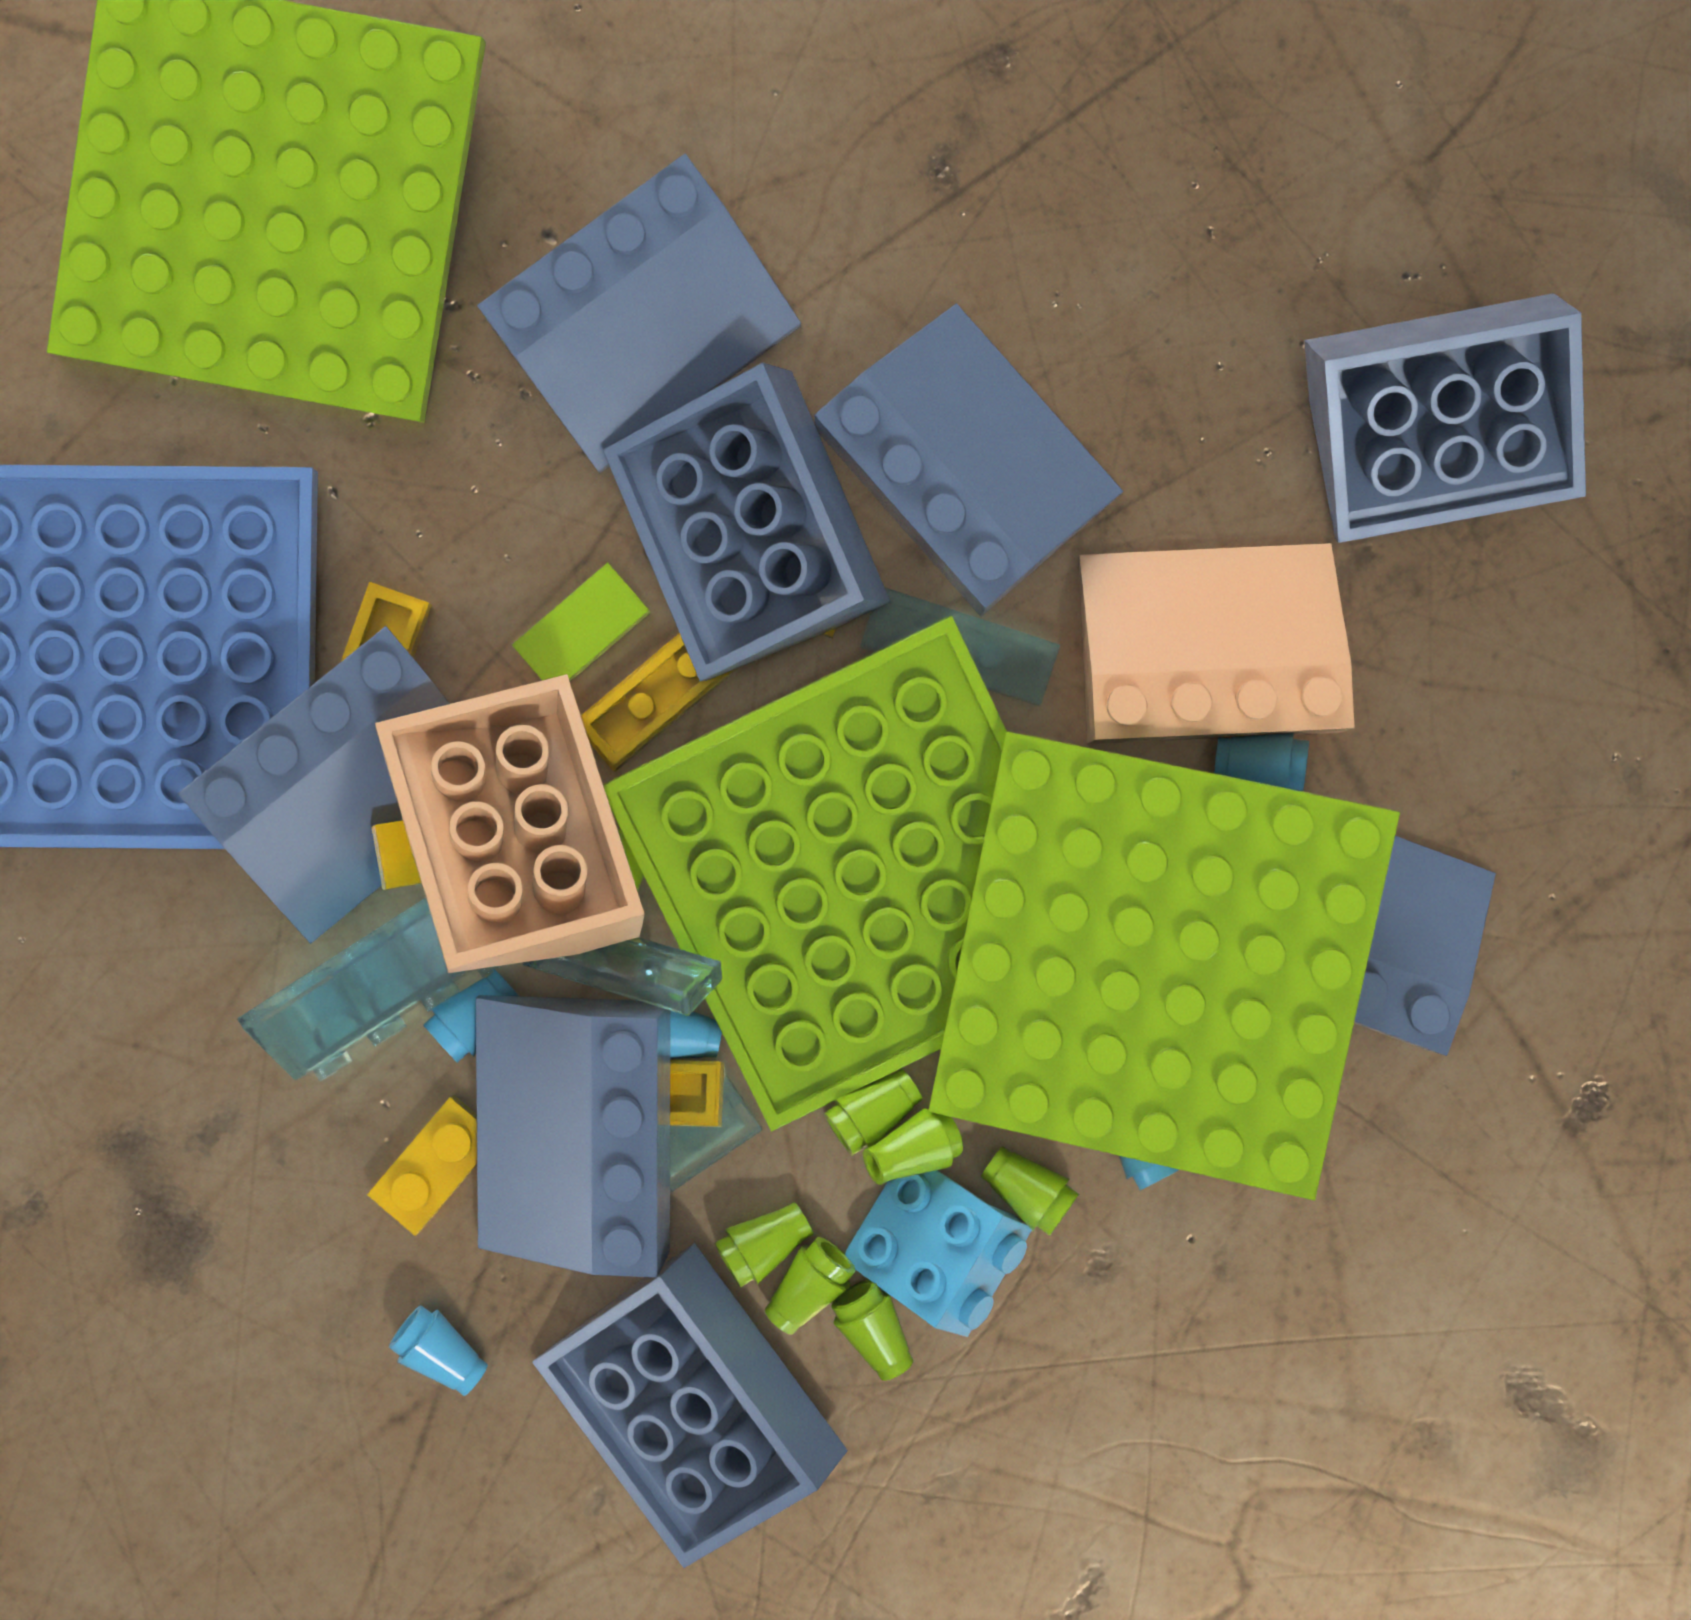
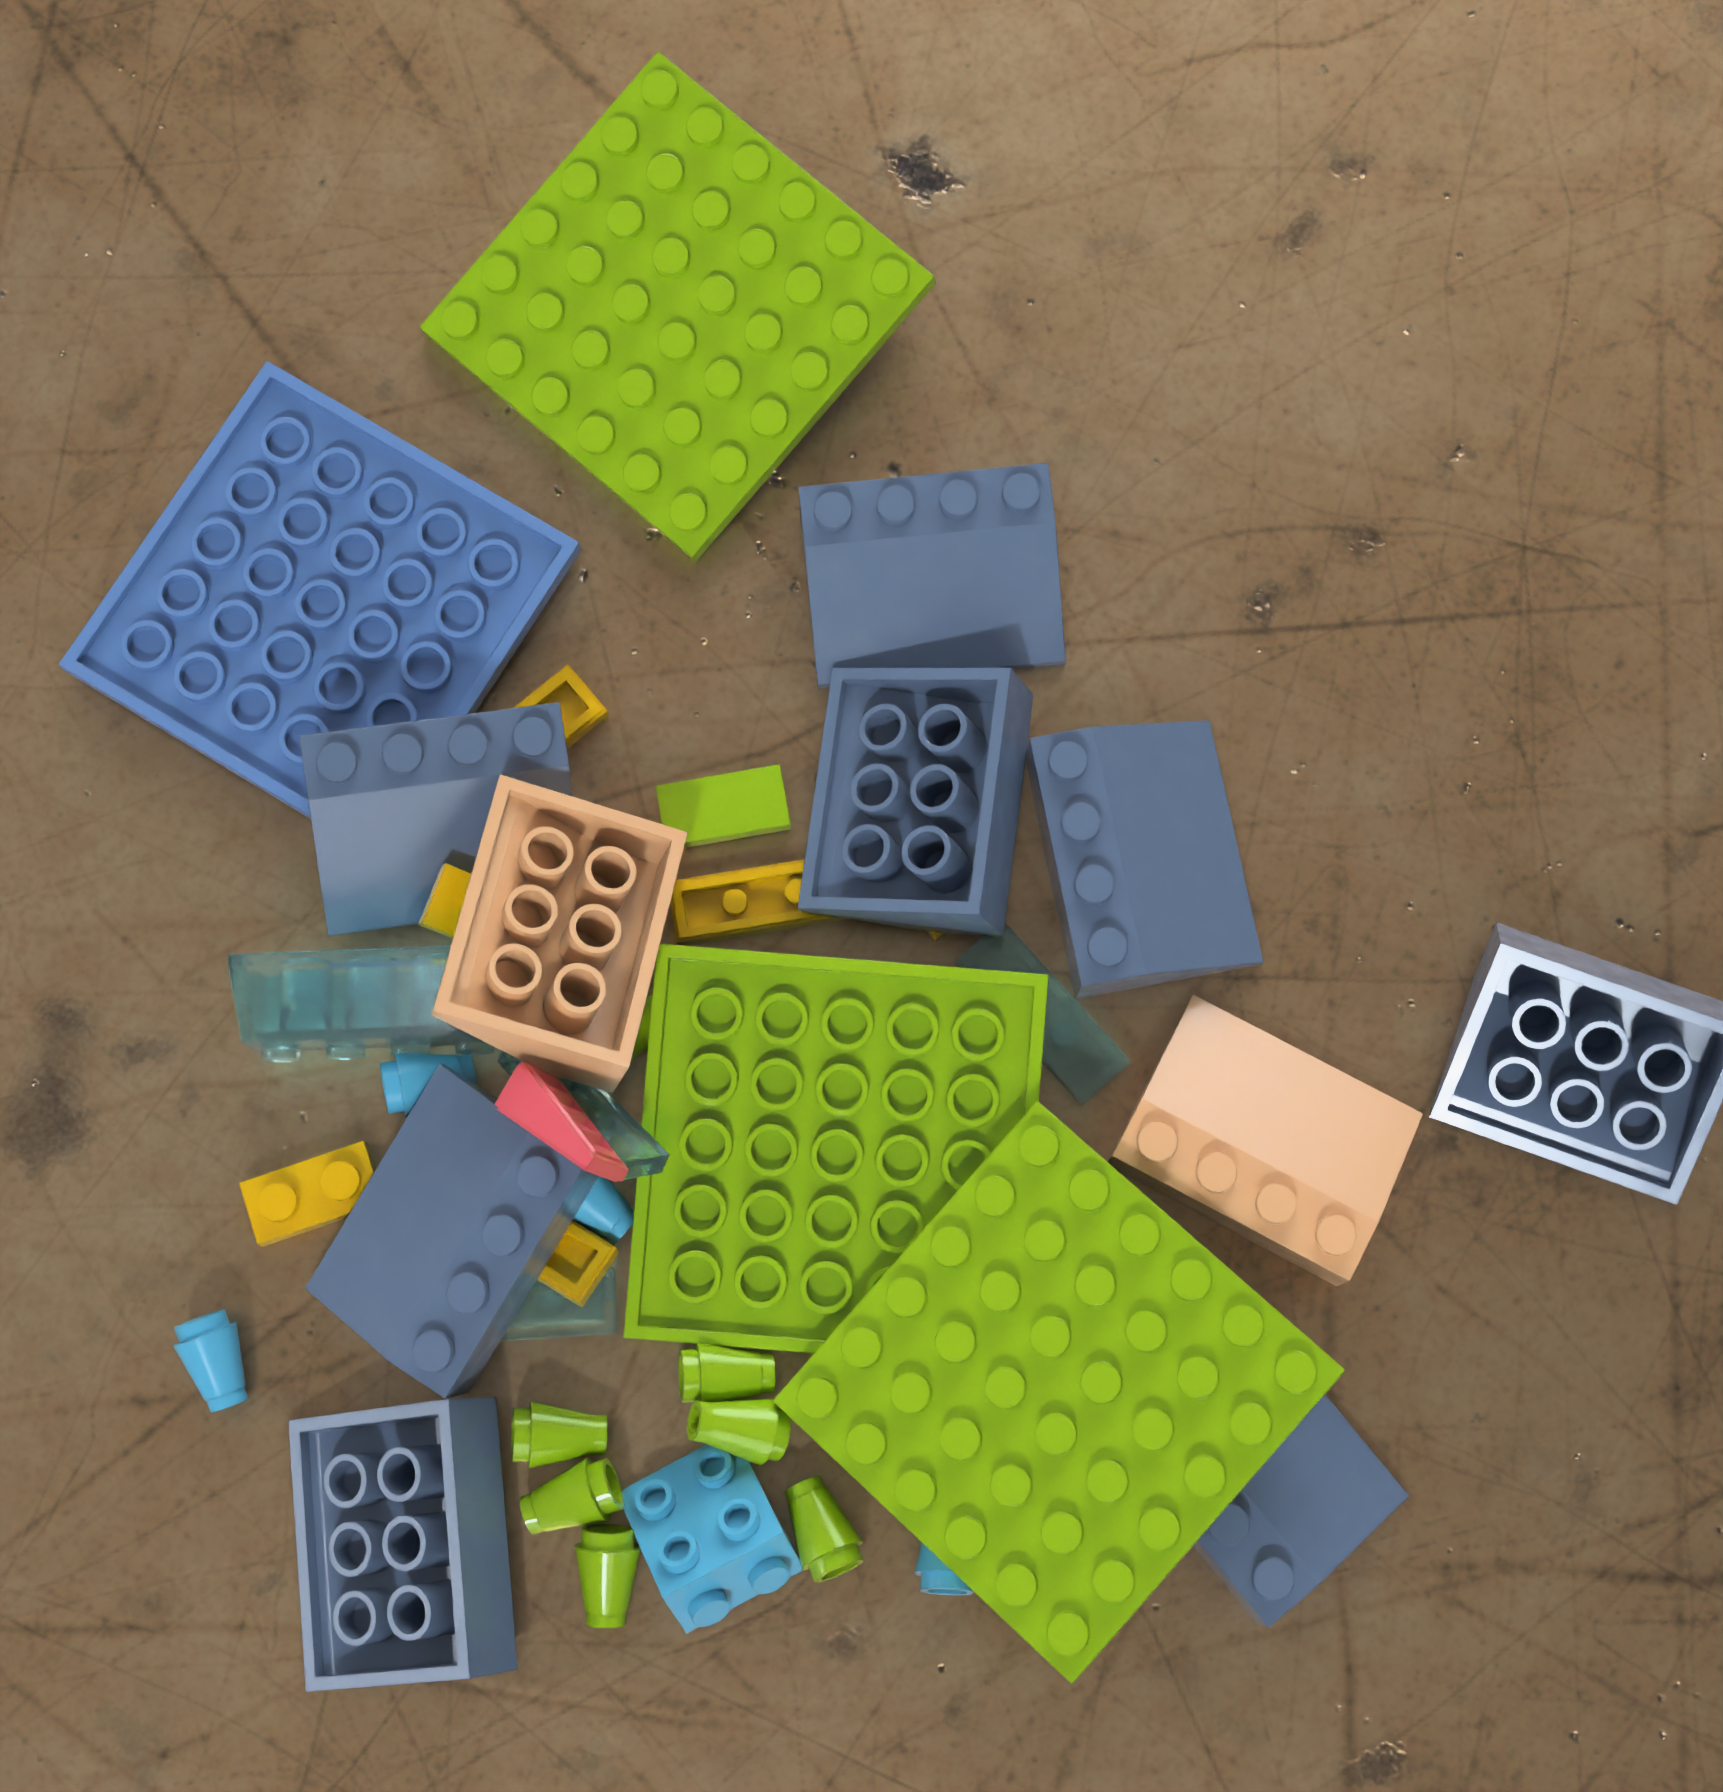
camera: 30 degrees right, 10 degrees down
medium azure cone [1214,733,1309,791] -> none
none -> coral slope [494,1062,629,1183]

